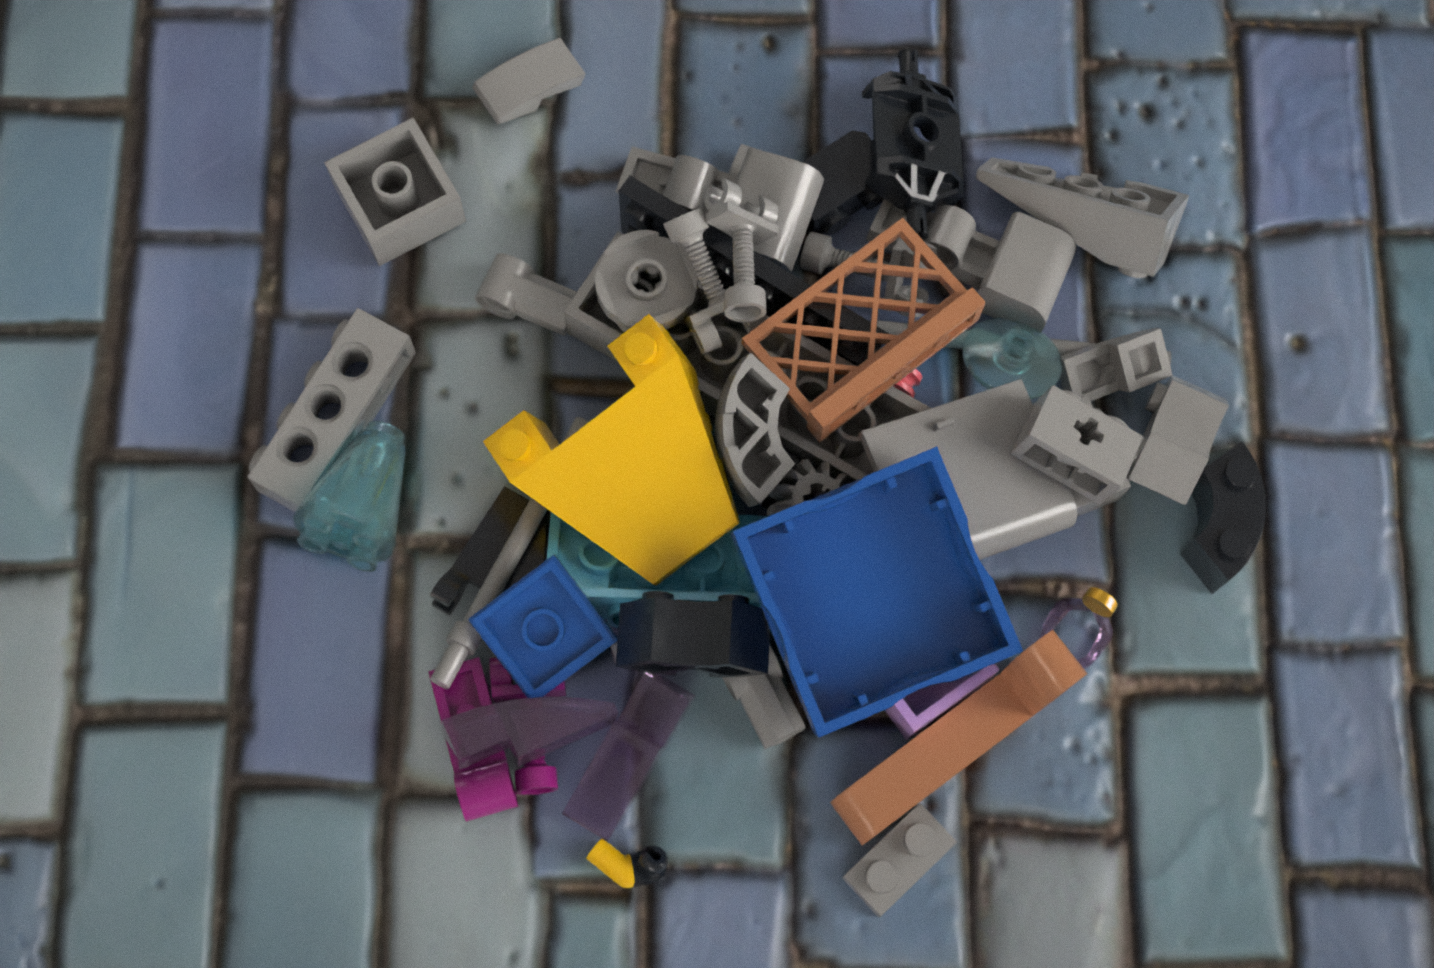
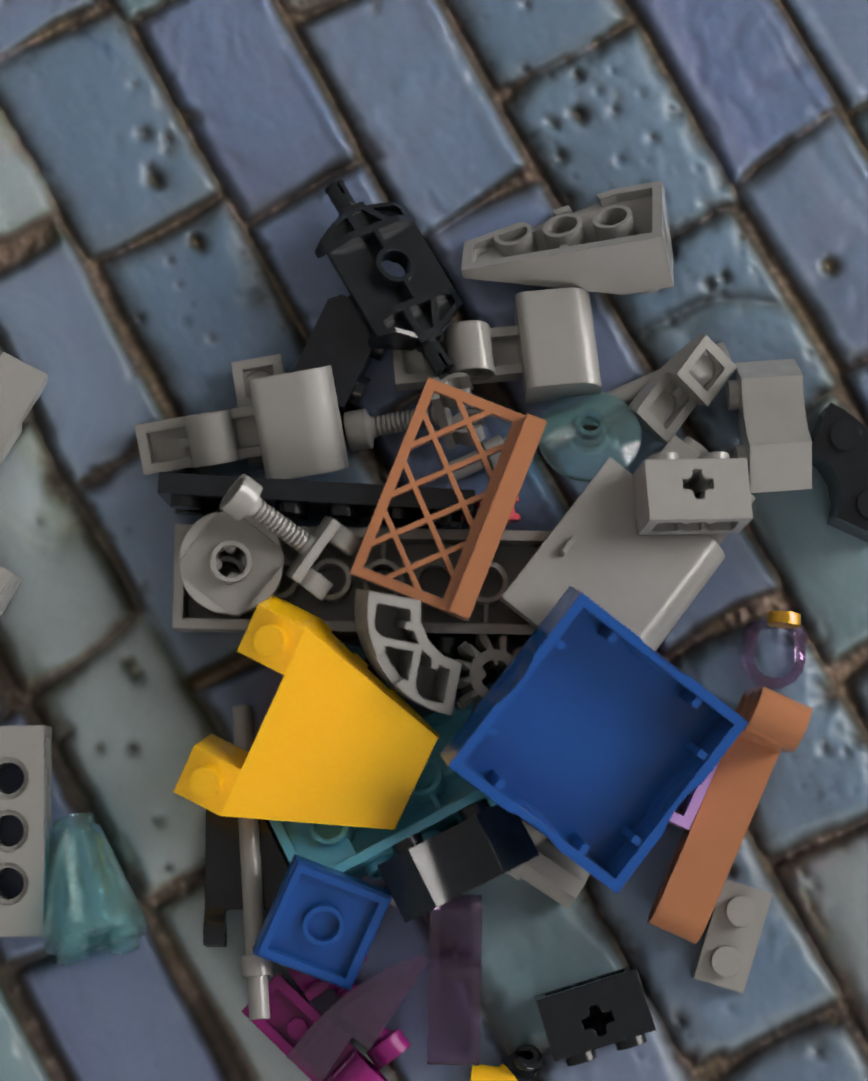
camera: 30 degrees left, 10 degrees up
light grey piece [475,253,577,336] -> none
light grey bar [704,178,779,322] -> none
none -> black brick [534,965,656,1066]

